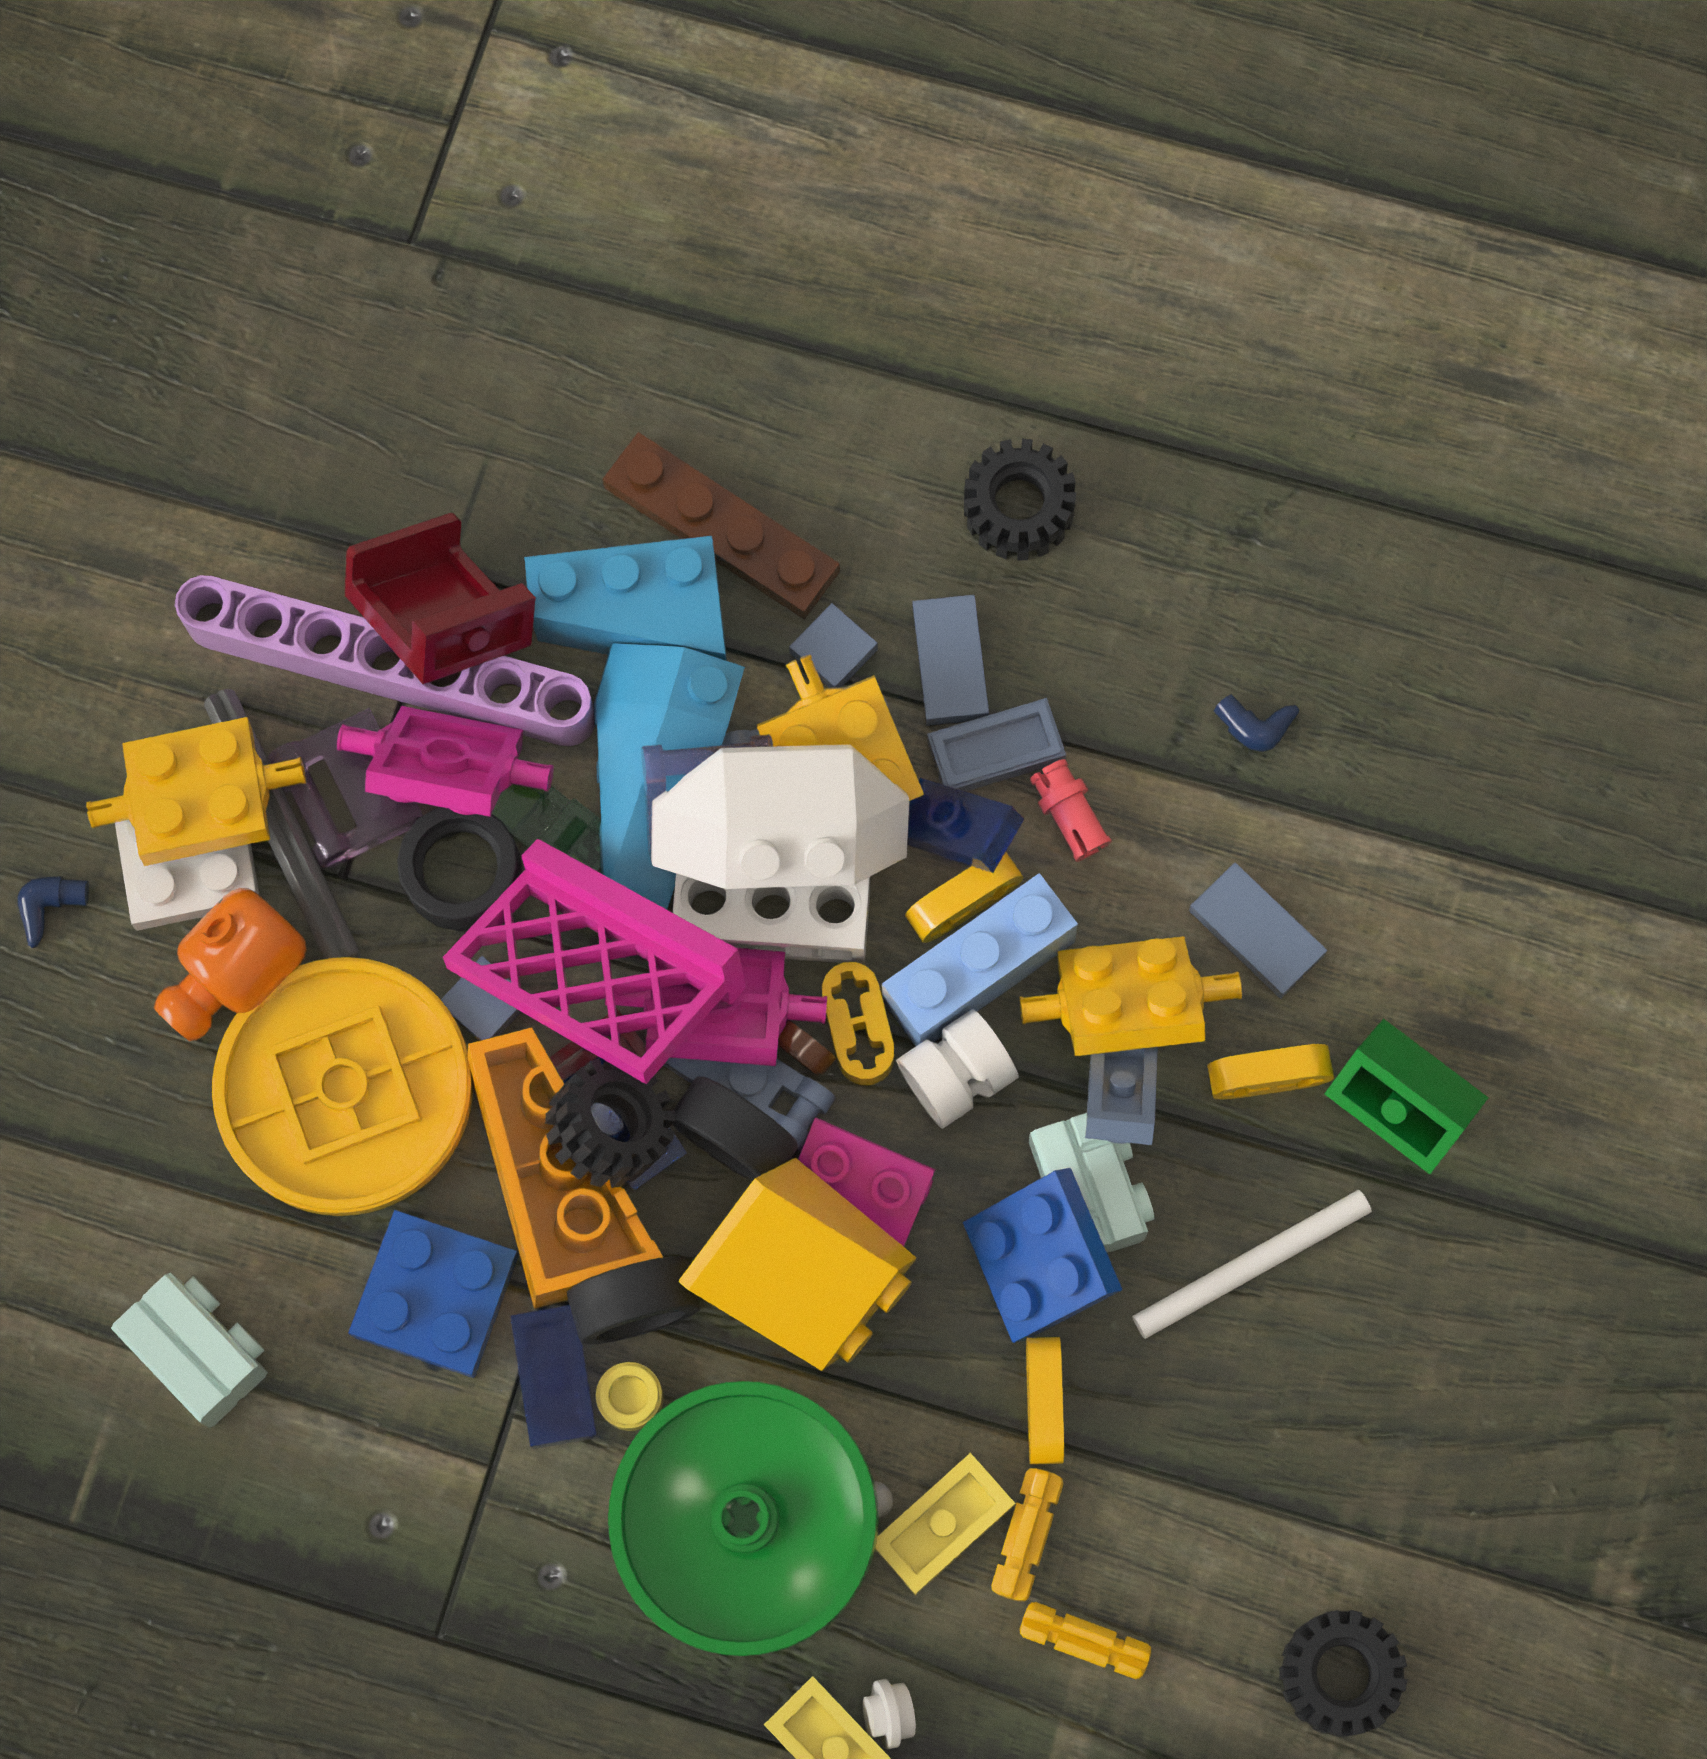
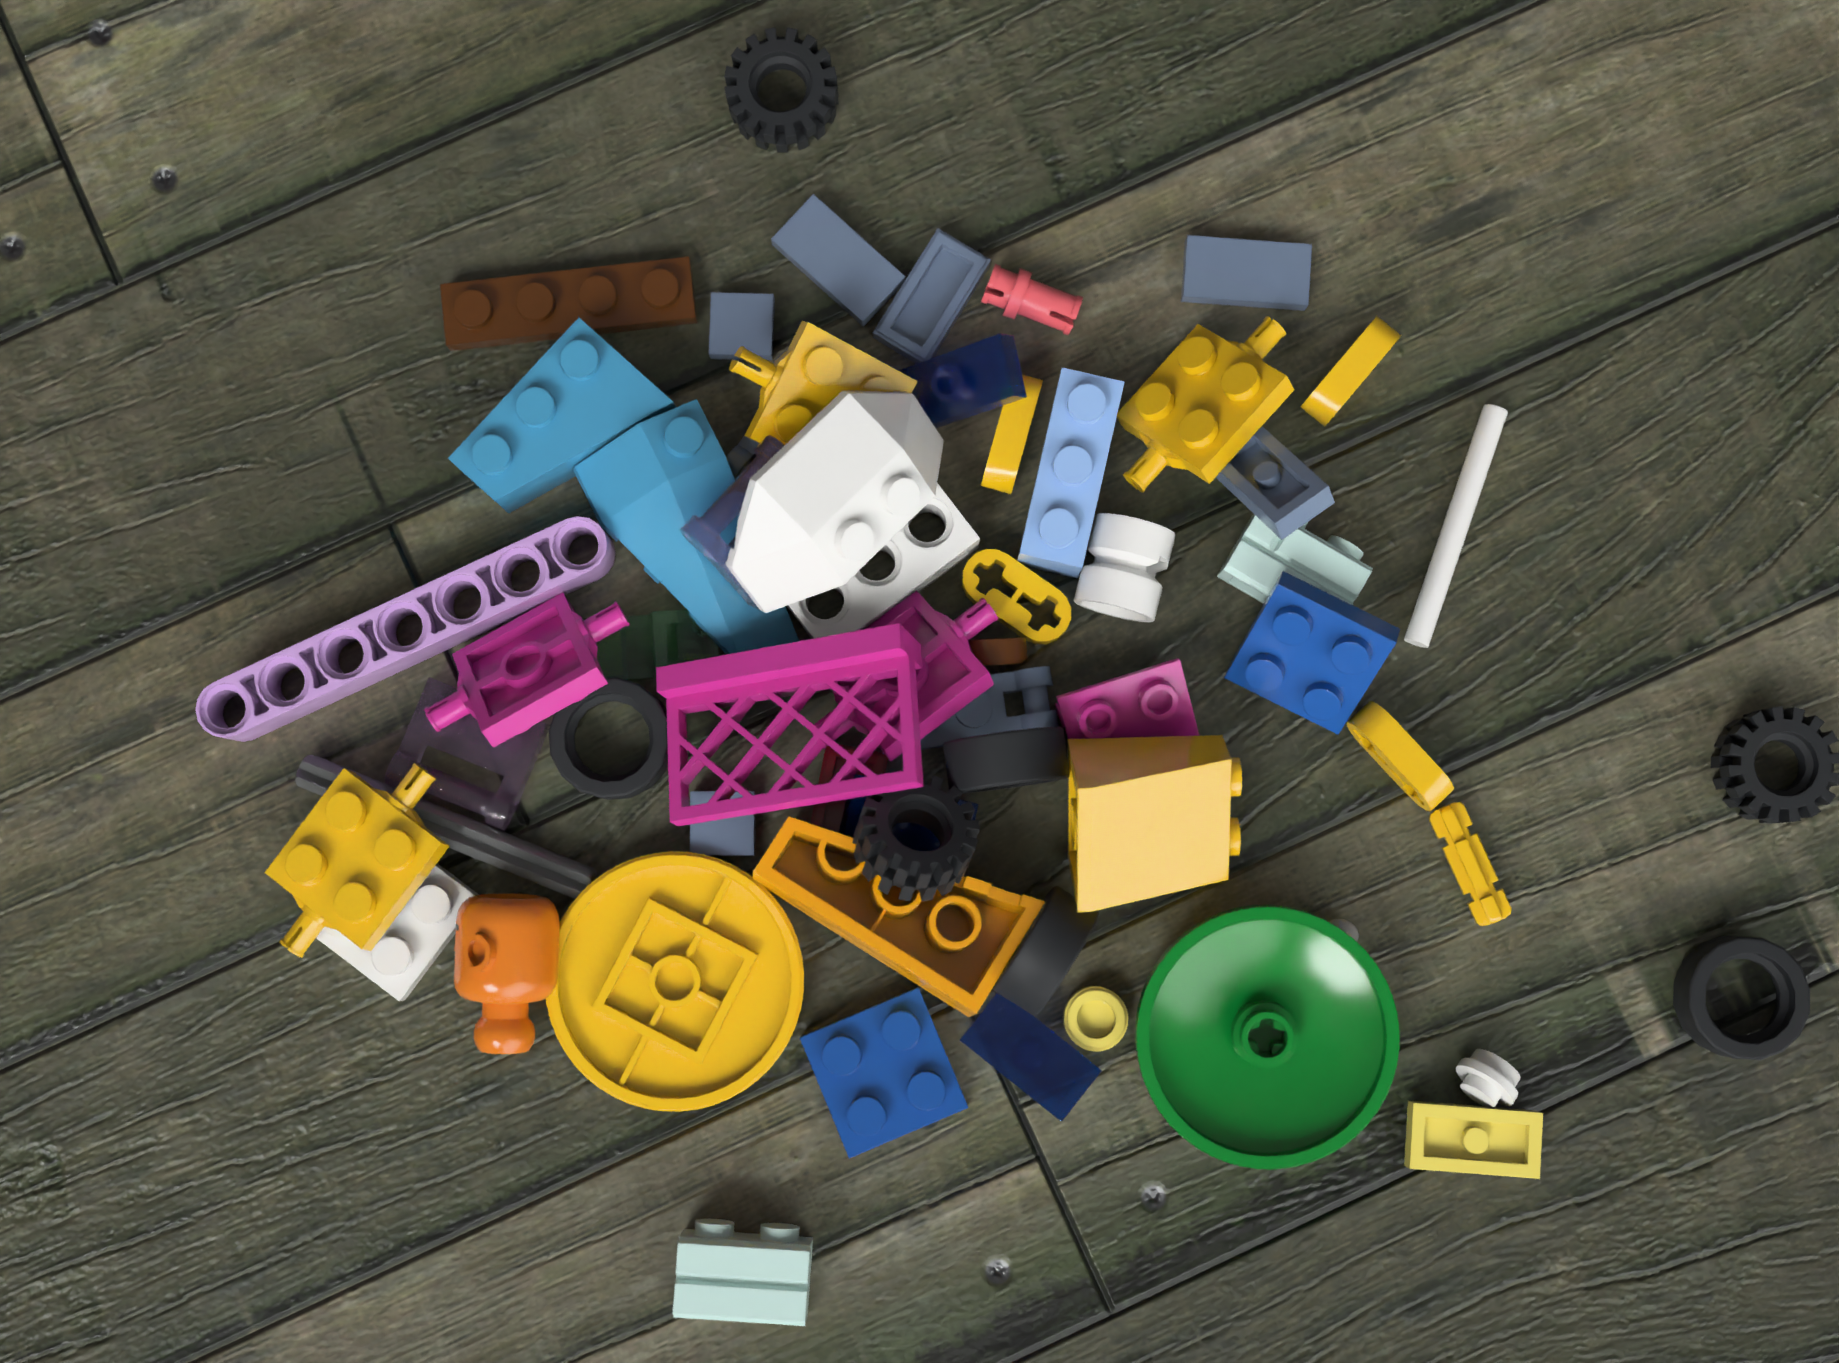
camera: 45 degrees left, 10 degrees up
dark blue animal [17,876,89,948] -> none
dark red panel [345,513,536,684] -> none
light yellow plate [875,1453,1015,1595] -> none
yellow axle [1020,1602,1151,1679] -> none
dark blue animal [1214,694,1299,752] -> none
green brick [1324,1018,1489,1174] -> none

